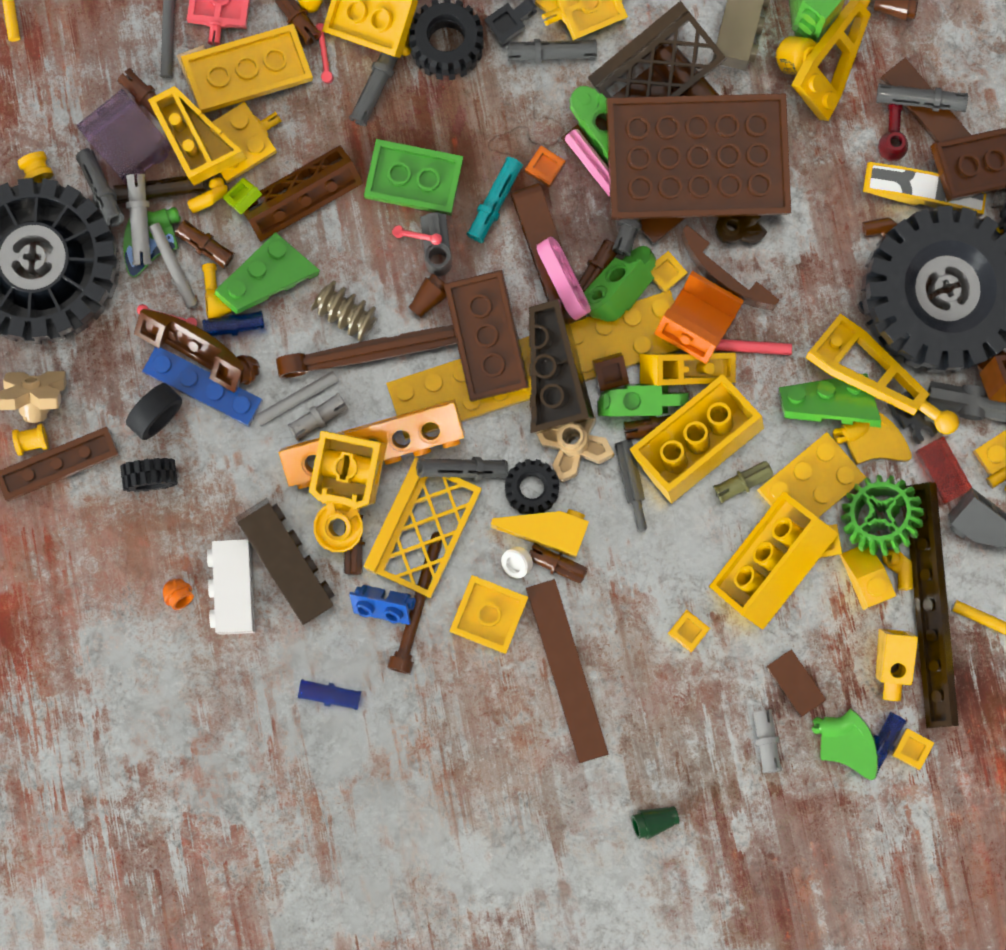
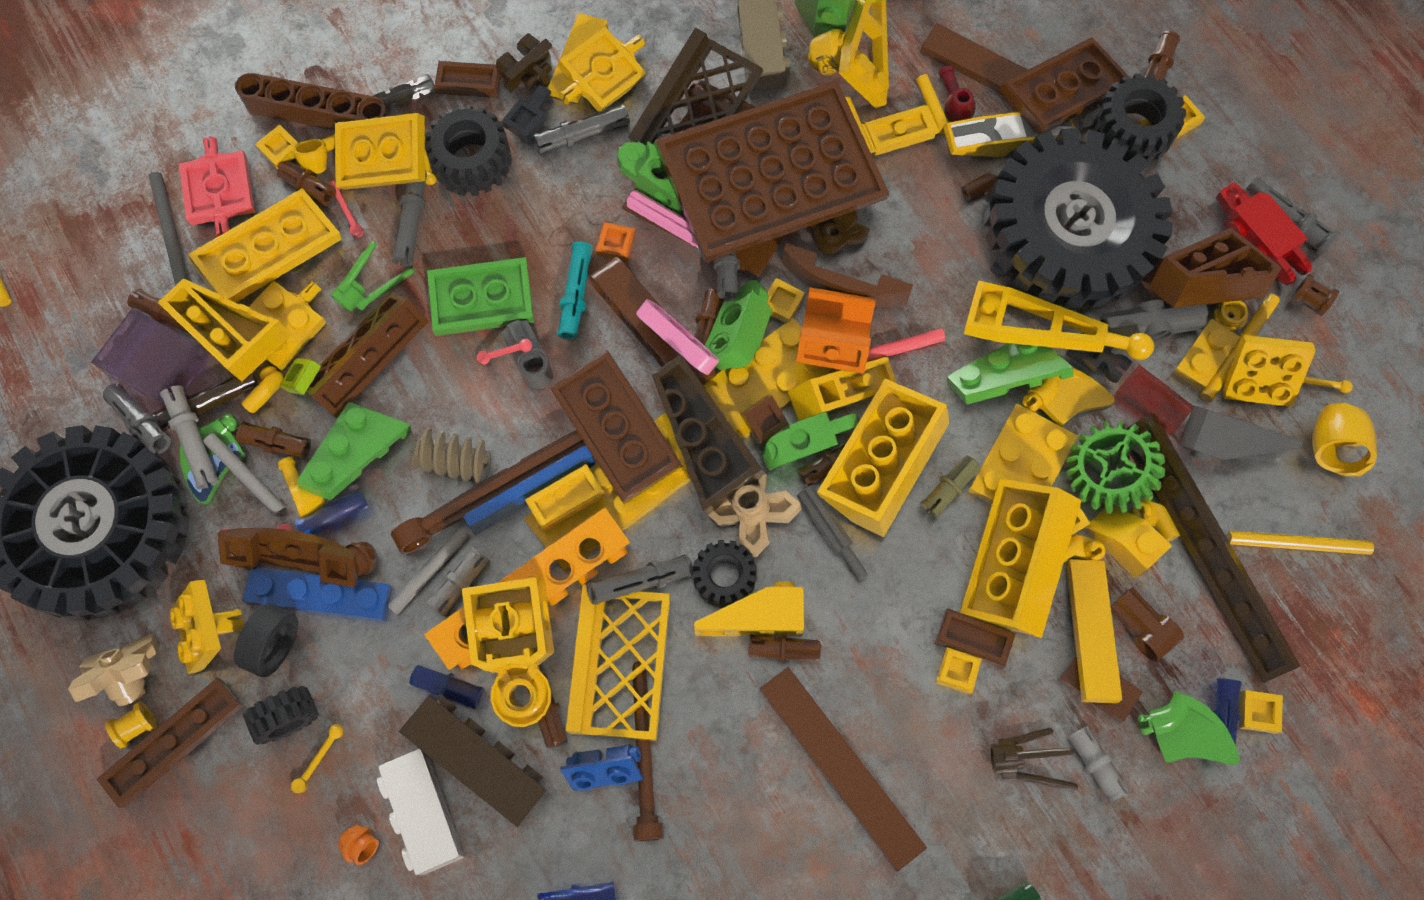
camera: 20 degrees left, 10 degrees down
yellow wheel [17,151,54,183] -> none
reddish brown cone [408,273,446,318] -> none
yellow plate [449,575,528,654] -> none
white tile [501,546,533,579] -> none
yellow torso [875,629,918,701] -> none
dark grey pin [876,83,968,112] -> none
none -> yellow plate [170,580,244,674]
none -> yellow hinge [291,724,343,793]
none -> bright green plant [330,241,414,313]
none -> clear blue axle [409,665,484,710]
none -> blue tile [464,446,595,536]
none -> yellow plate [525,464,605,532]
none -> yellow plate [845,74,948,156]
none -> reddish brown tile [934,608,1016,669]
none -> dark brown plant [990,728,1078,790]
none -> yellow arm [1064,535,1106,562]
none -> yellow tile [1066,559,1122,703]
none -> reddish brown piece [1110,587,1184,662]

